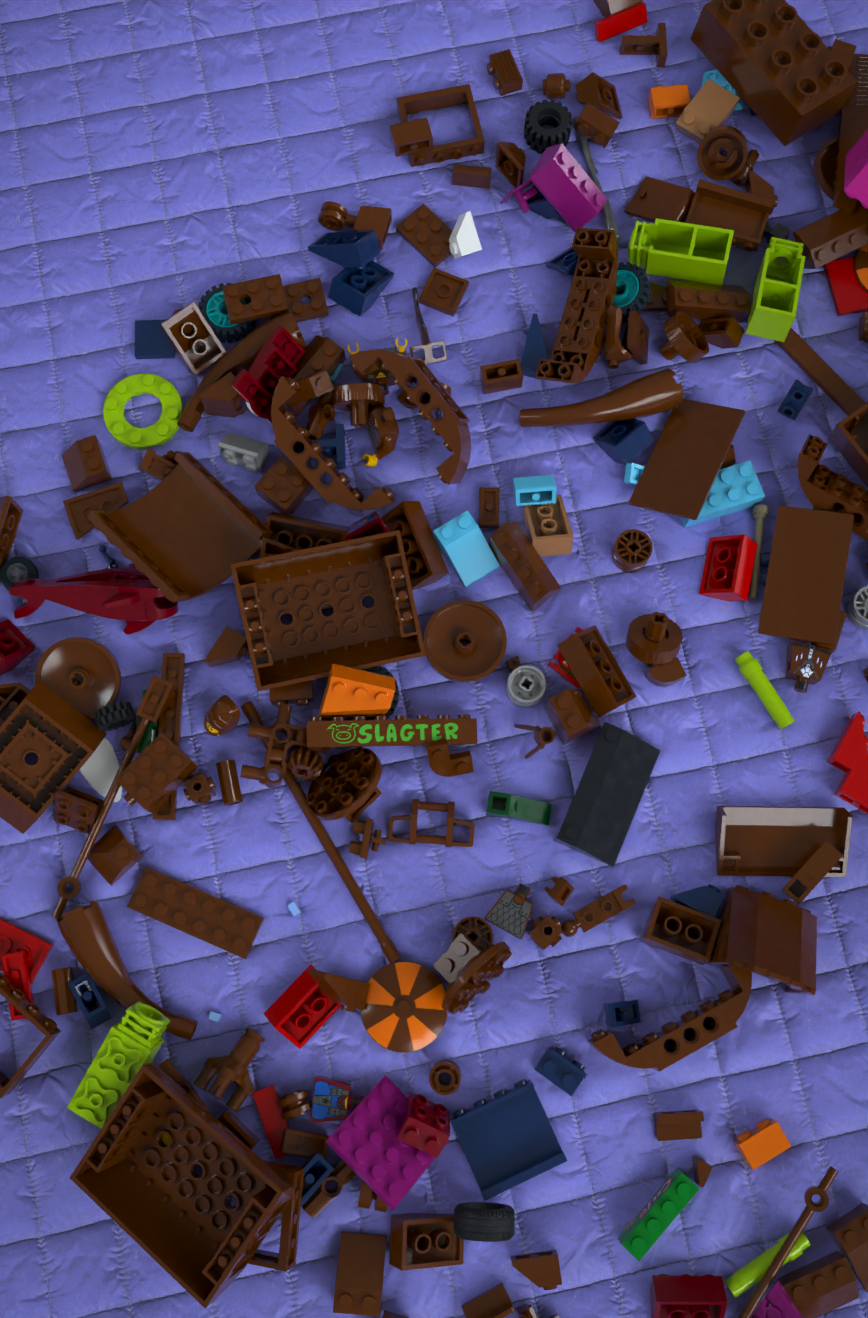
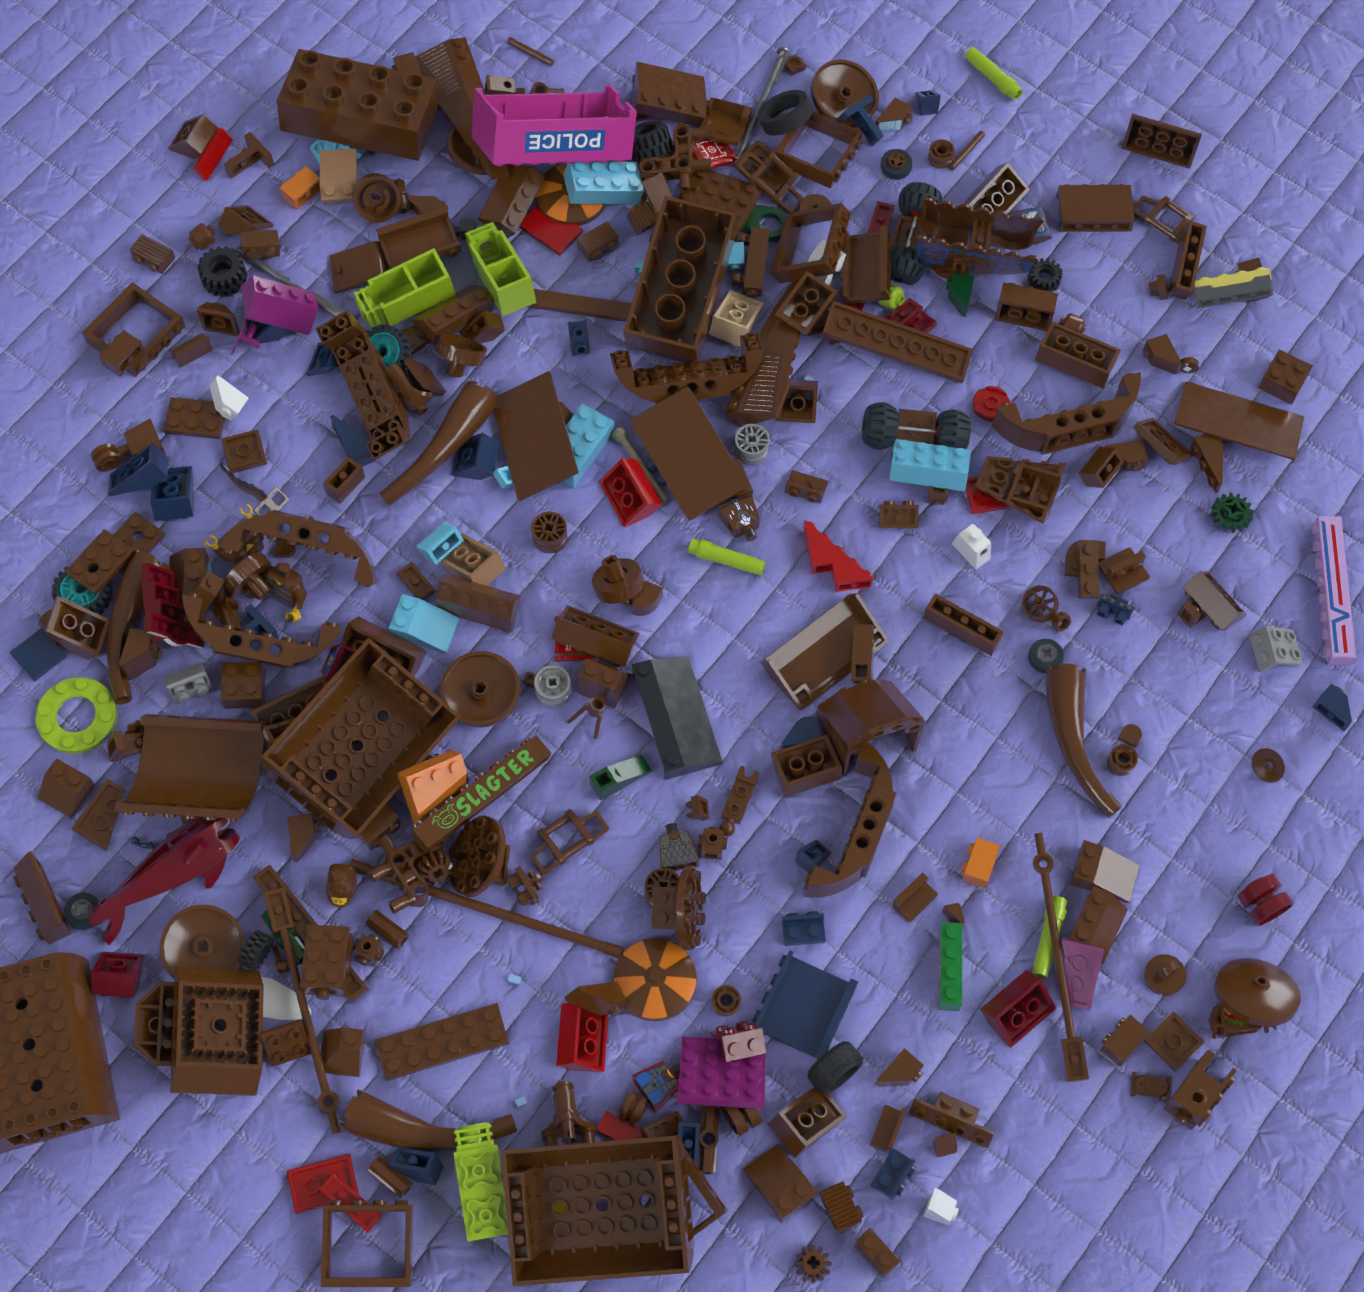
camera: 40 degrees left, 10 degrees down
reddish brown plate [426,739,474,777] -> none

